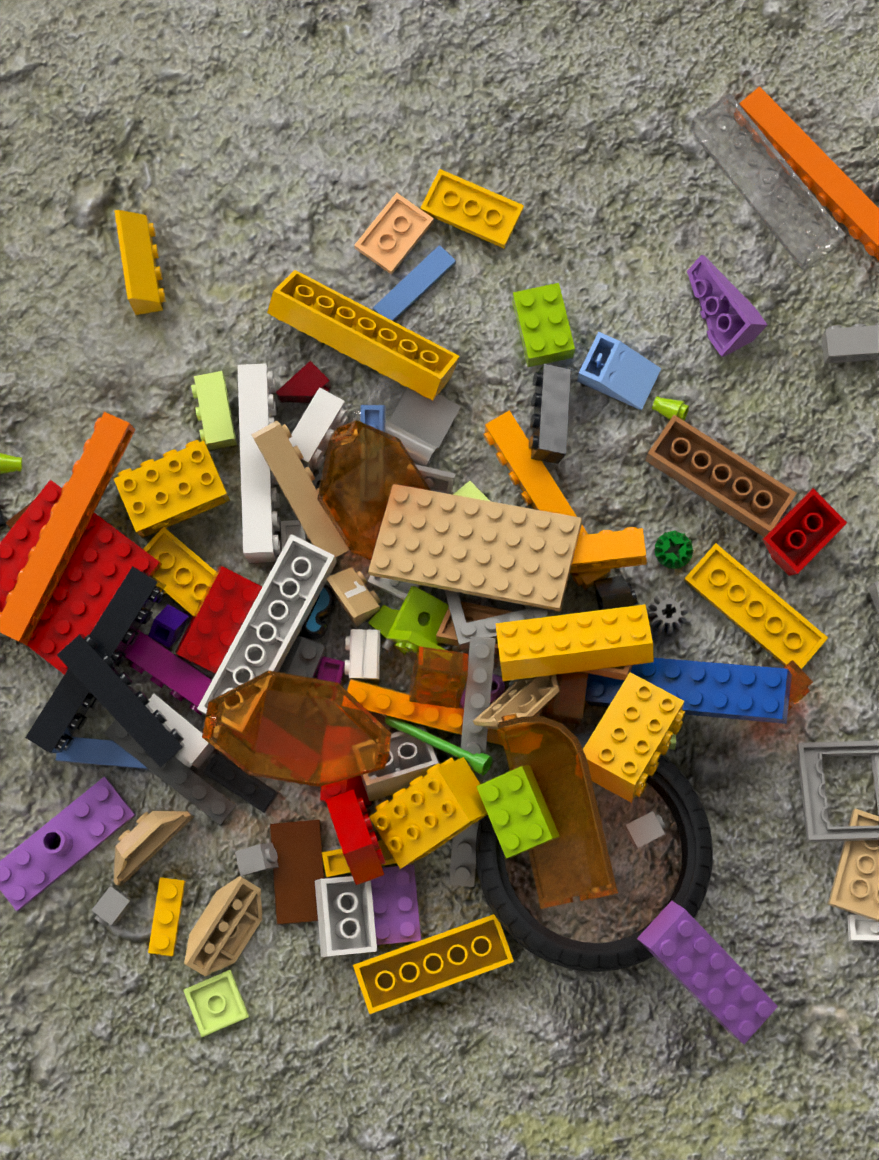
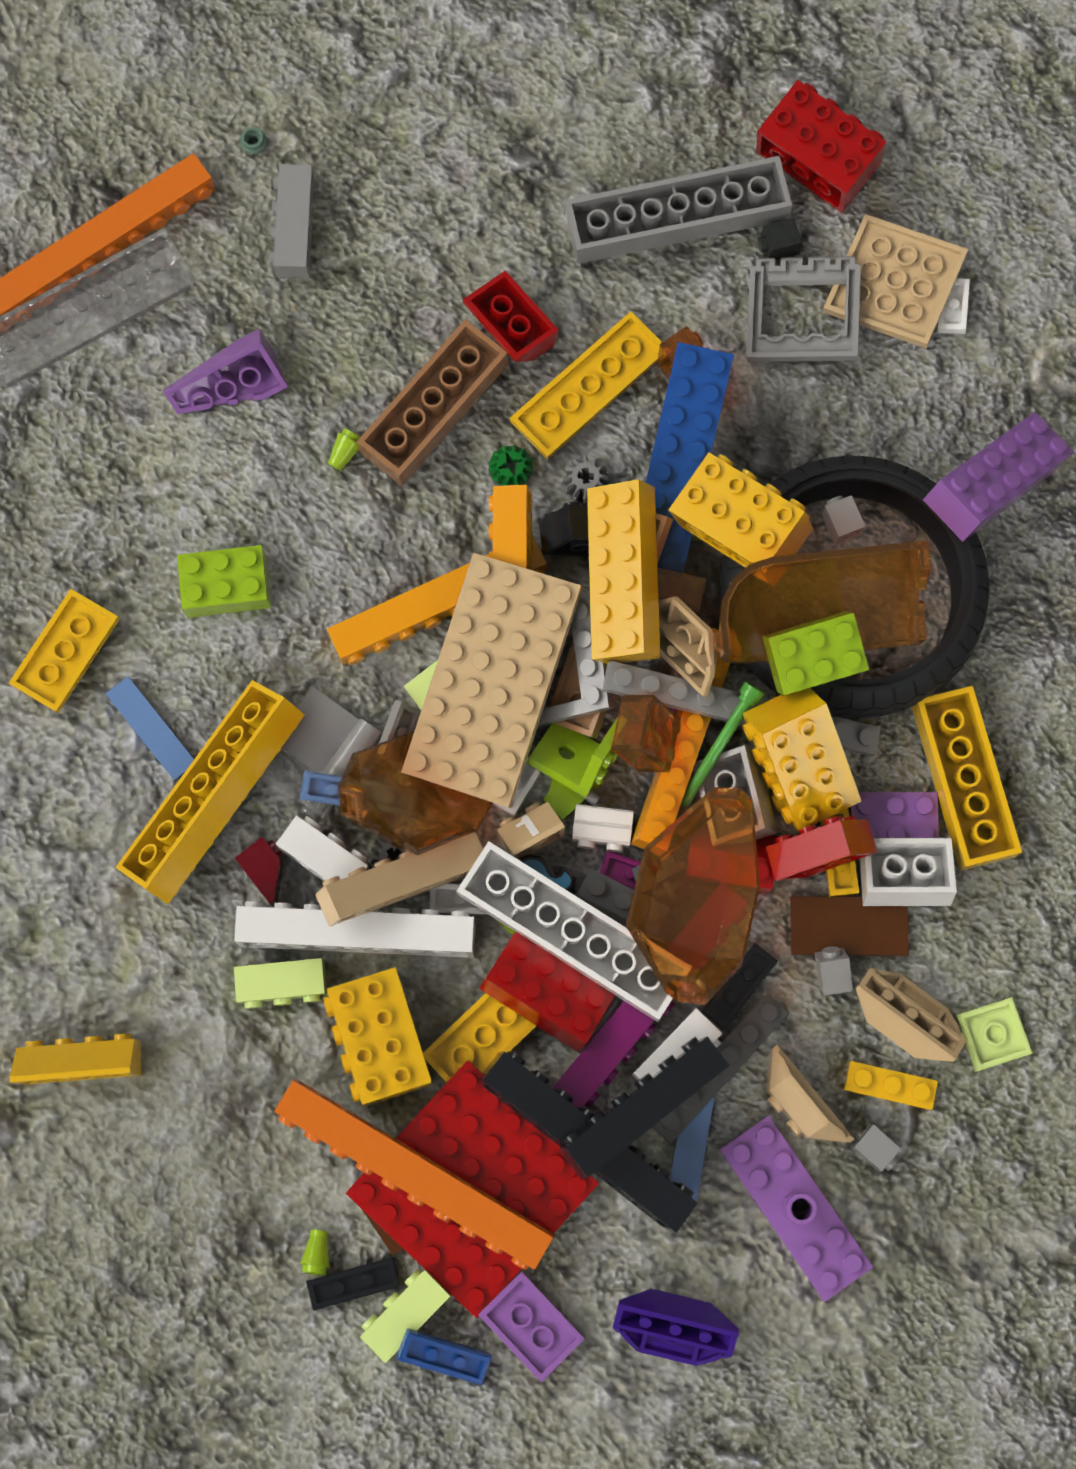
camera: 85 degrees left, 0 degrees up
dark purple brick [148,605,189,648] -> none
light nougat plate [354,192,434,275] -> none
brick [529,364,571,464] -> none
light blue slope [577,332,661,411] -> none

